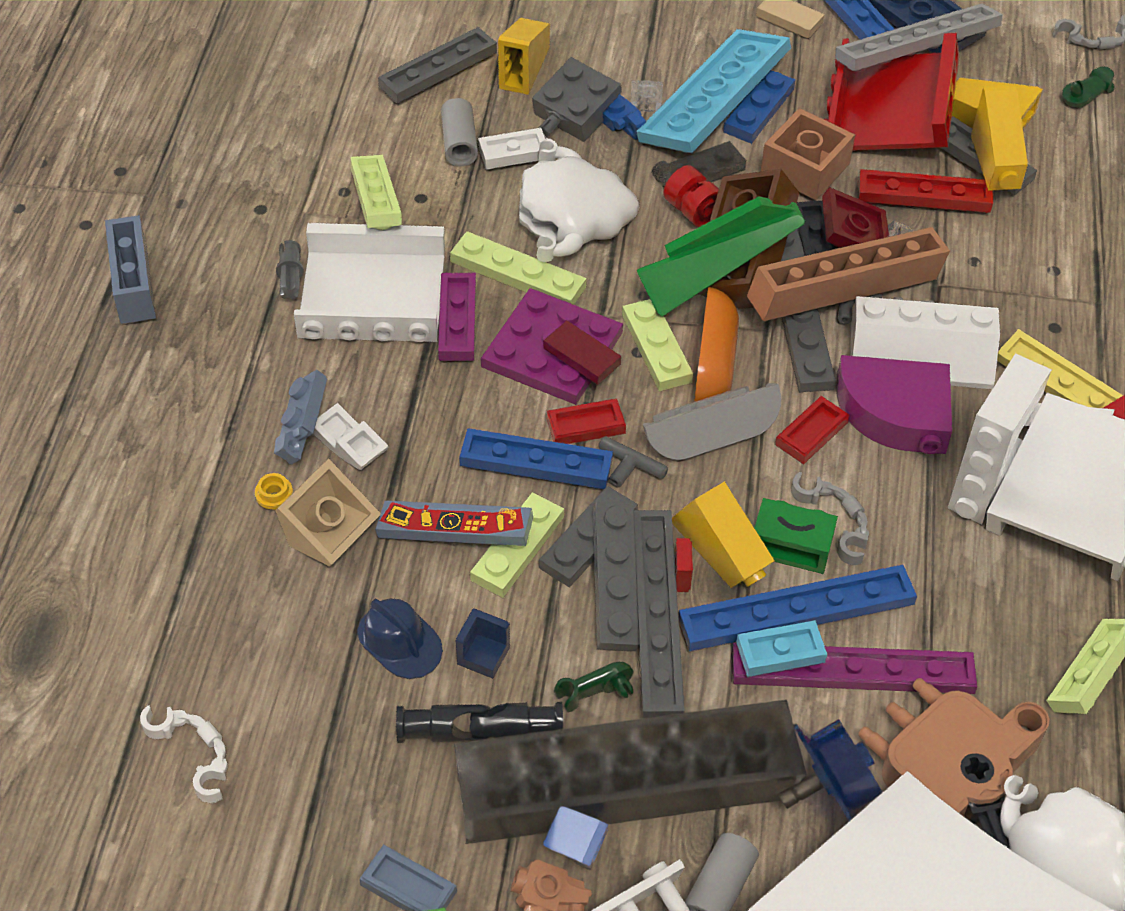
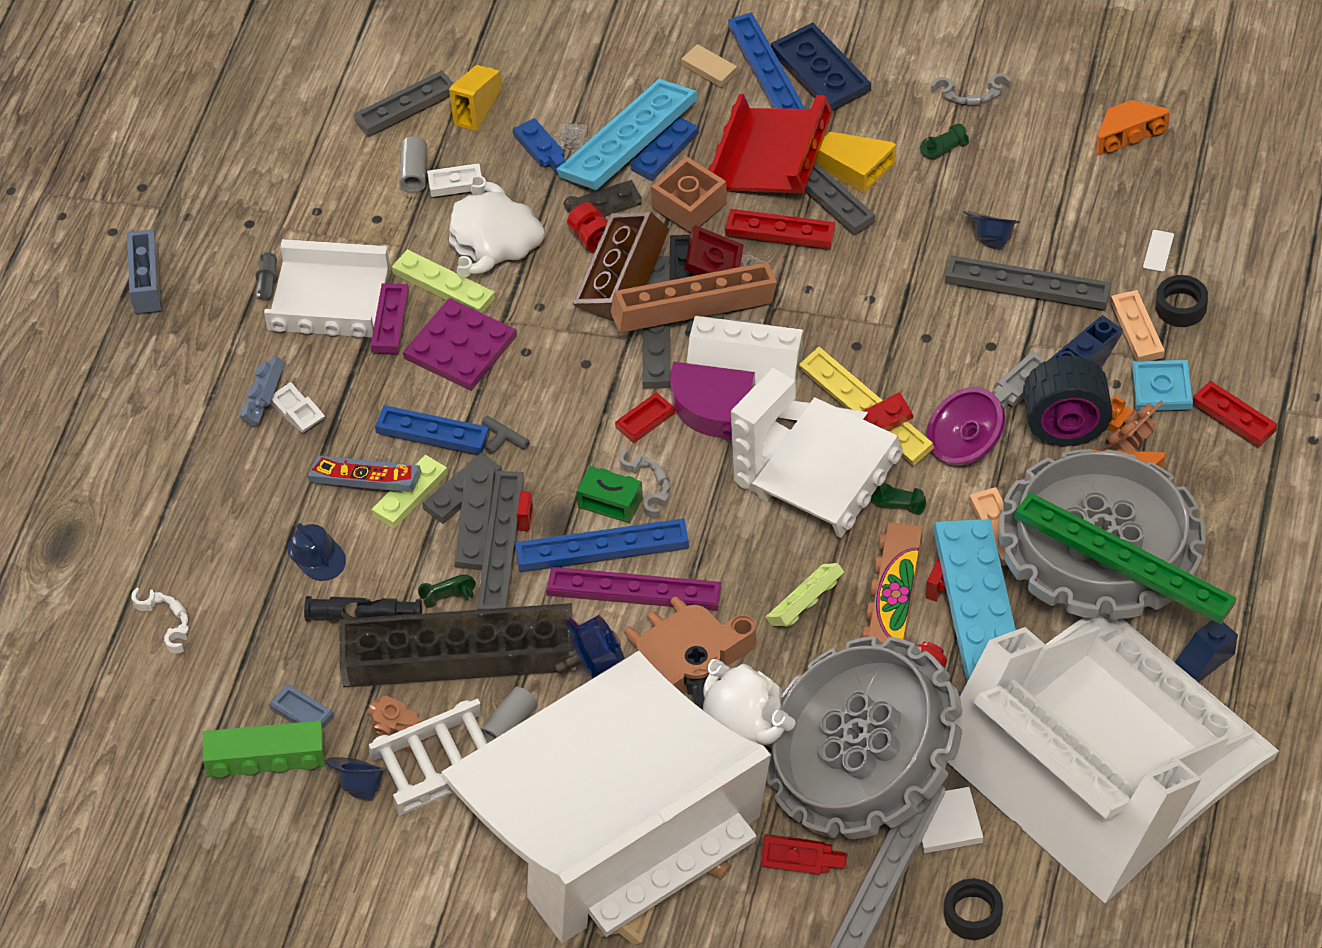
camera: 10 degrees right, 0 degrees up
yellow plate [255,473,293,509] -> none
tan slope [275,459,381,566] -> none
yellowish green plate [350,155,402,230] -> none
dark blue panel [456,608,510,679] -> none
dark grey plate [532,57,622,142] -> none
dark red tile [543,320,622,385] -> none
slope [543,807,608,870] -> none
red tile [547,398,626,444] -> none
yellowish green plate [622,299,693,391] -> none
green wedge [637,197,805,316] -> none
light grey brick [643,383,781,460] -> none
yellow slope [672,481,775,588] -> none
orange brick [694,287,739,402] -> none
medium azure plate [736,620,827,677] -> none
light grey plate [835,3,1003,71] -> none
yellow slope [971,85,1028,191] -> none

